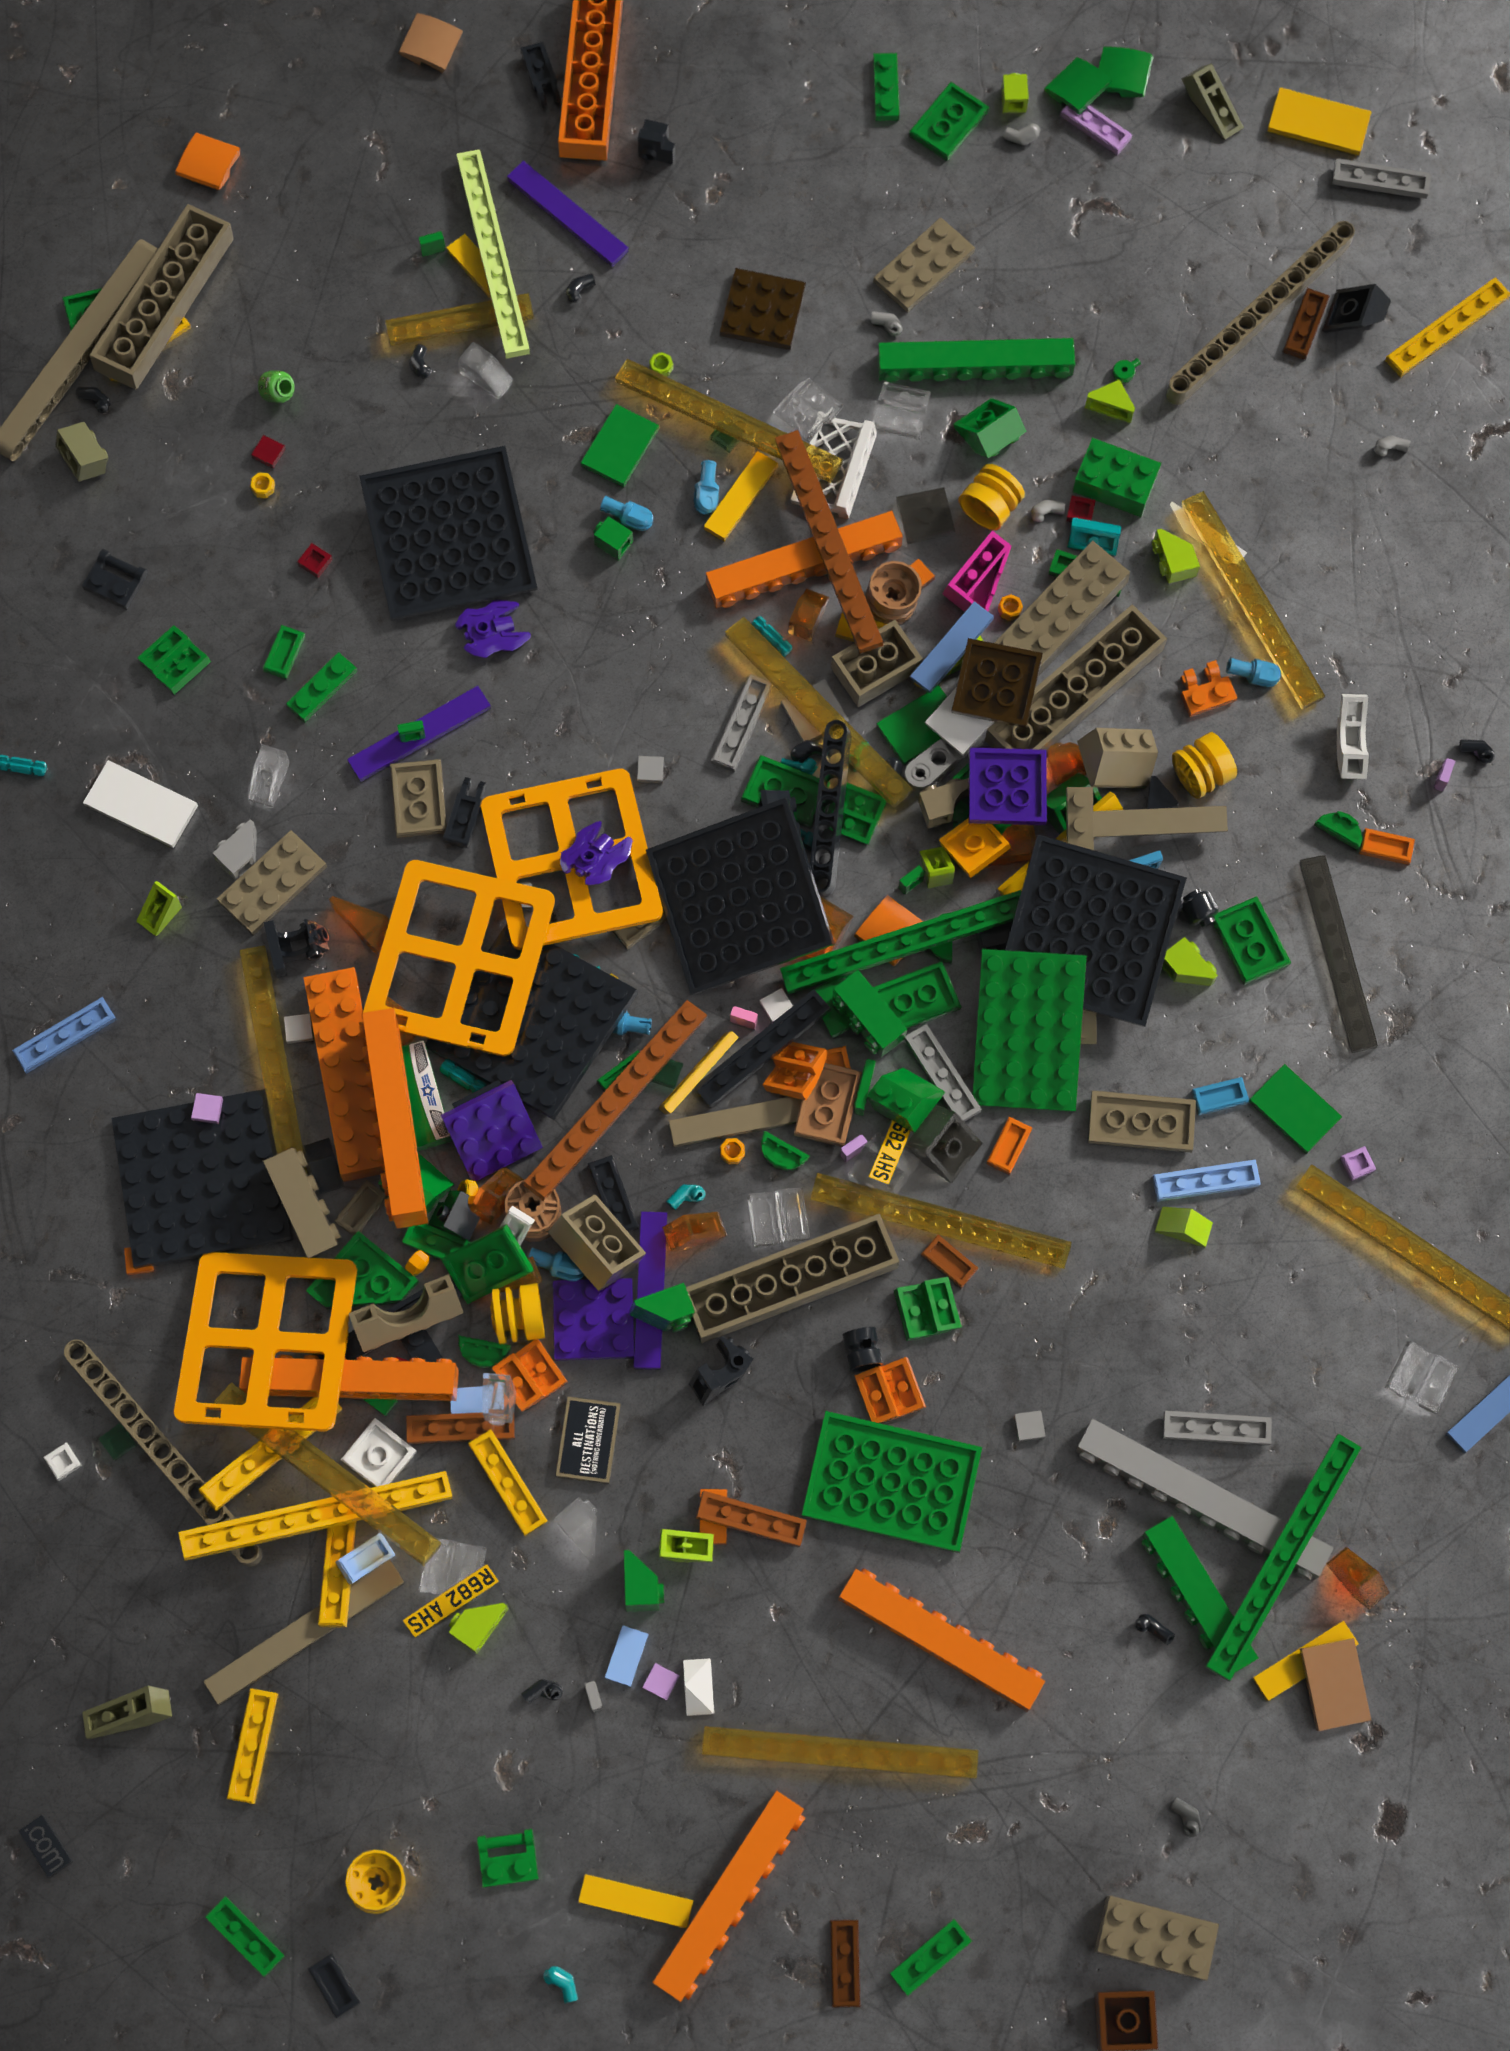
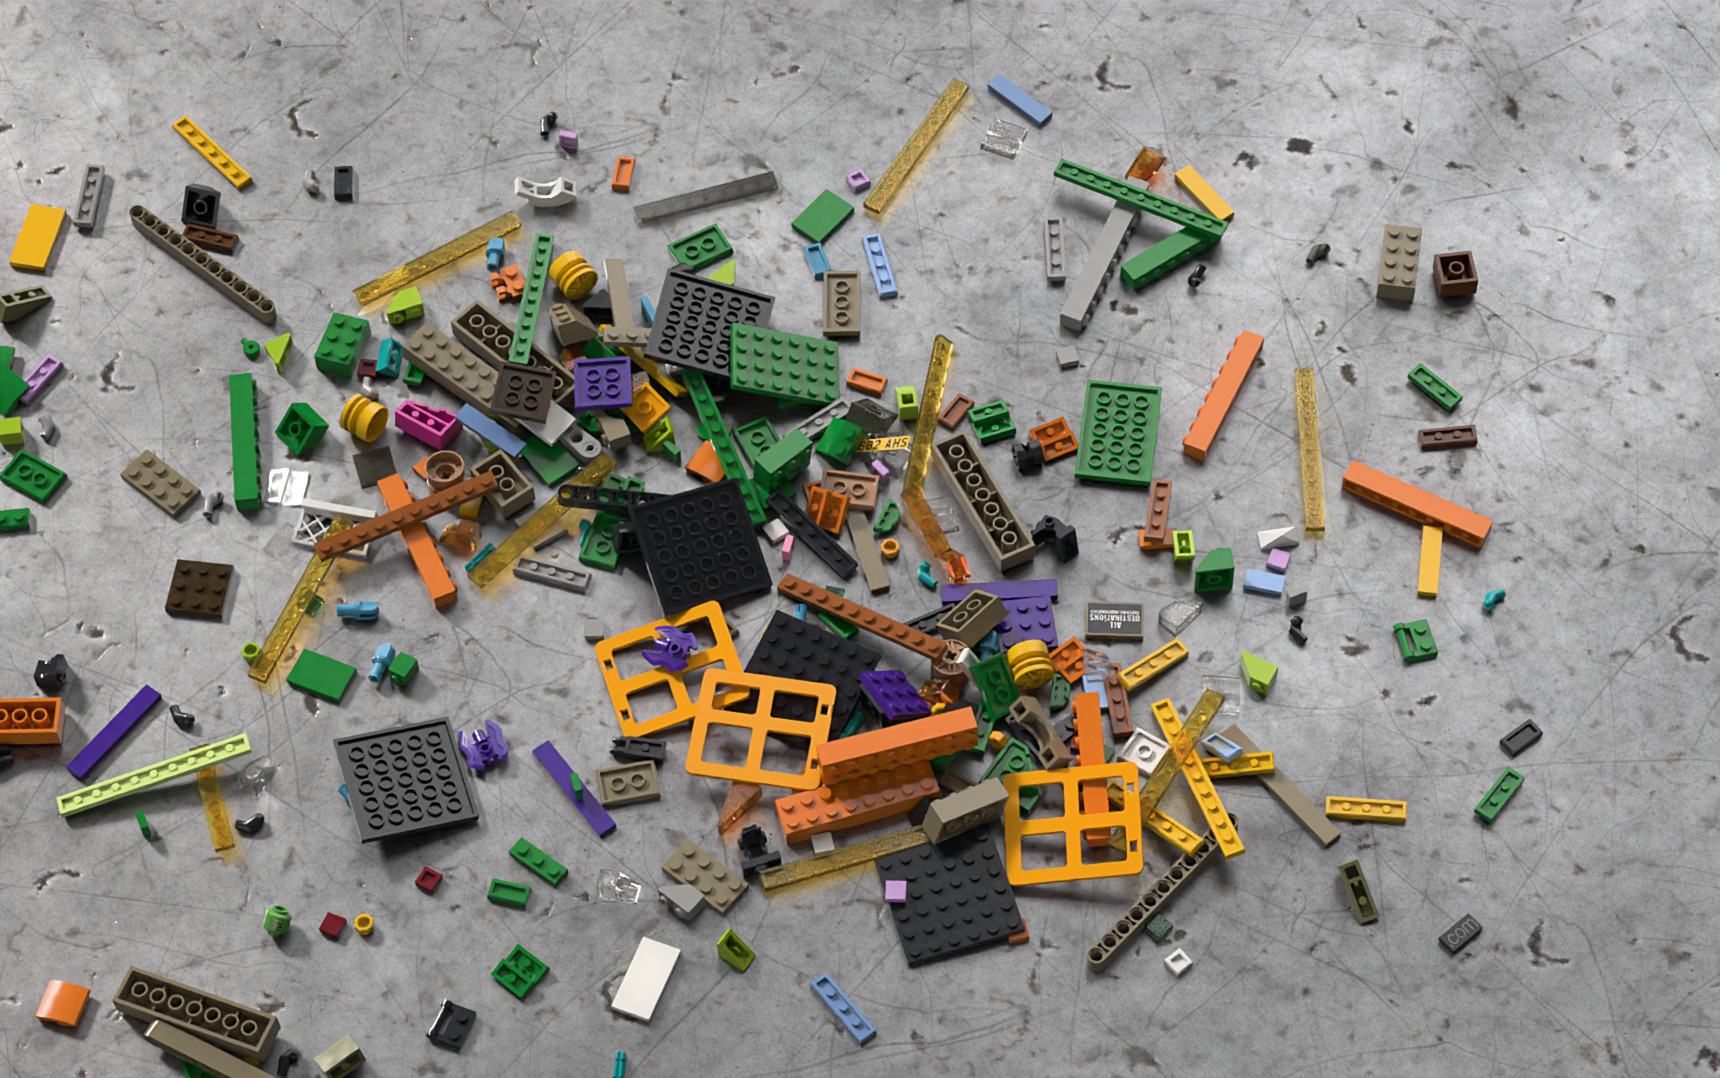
camera: 90 degrees left, 15 degrees down
yellow wheel [346,1850,406,1914] -> none
yellow sticker [403,1564,499,1637] -> none
yellow tile [446,234,492,301] -> none
green slope [629,1283,695,1333] -> none
yellow tile [659,1031,739,1115] -> none
yellow tile [704,451,778,542] -> none
black arm [790,740,823,762] -> none
green tile [854,1059,876,1116] -> none
light orange tile [998,594,1023,621] -> none
lime slope [1155,1207,1213,1248] -> none
medium nougat tile [1300,1638,1371,1731] -> none
green plate [1314,811,1363,850] -> none
none -> black tile [334,166,353,199]
none -> plate [508,233,554,366]
none -> lime slope [895,385,918,420]
none -> clear orange tile [900,486,951,558]

